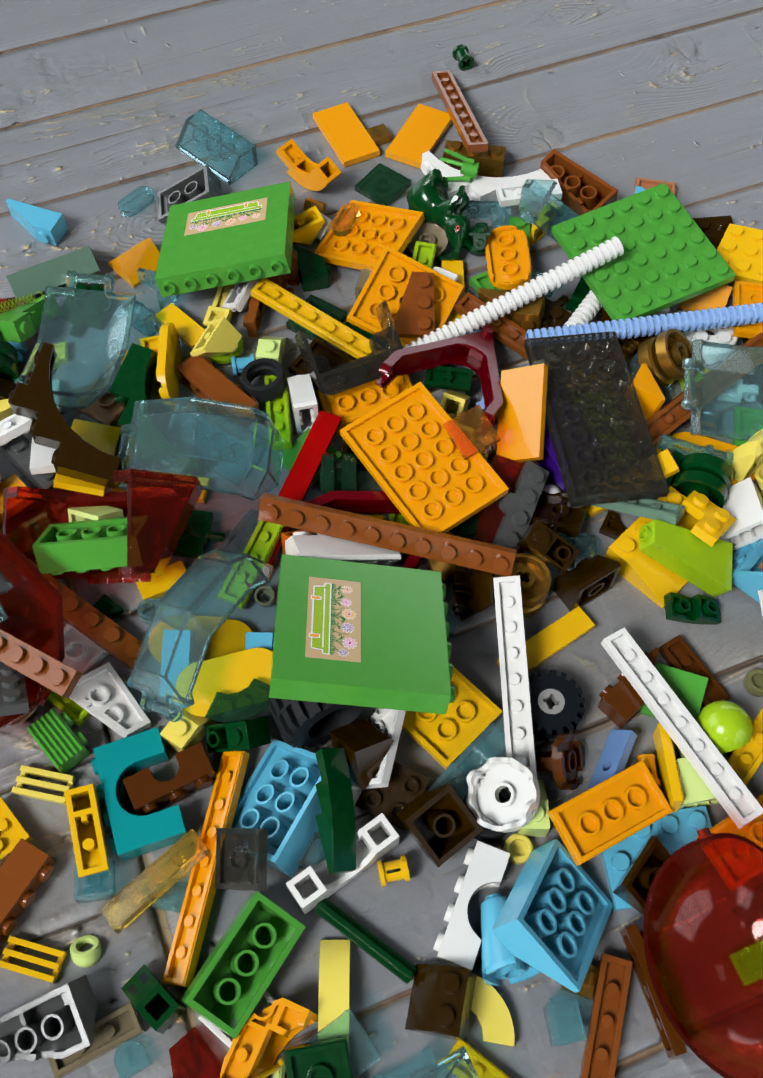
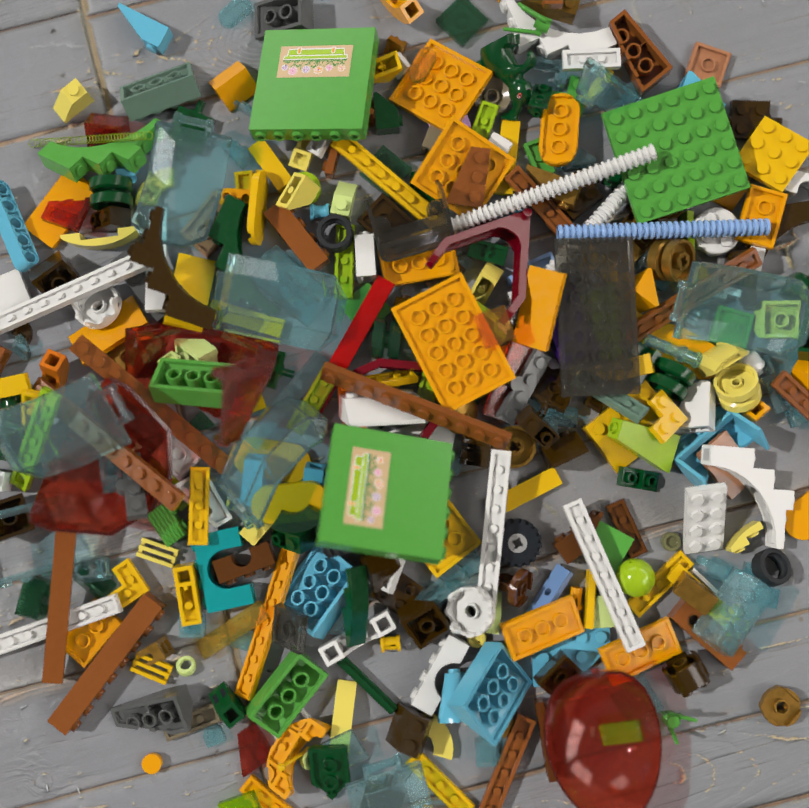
camera: 10 degrees right, 25 degrees up
none -> pearl gold hinge [137,635,176,666]
none -> yellow tile [188,467,210,546]

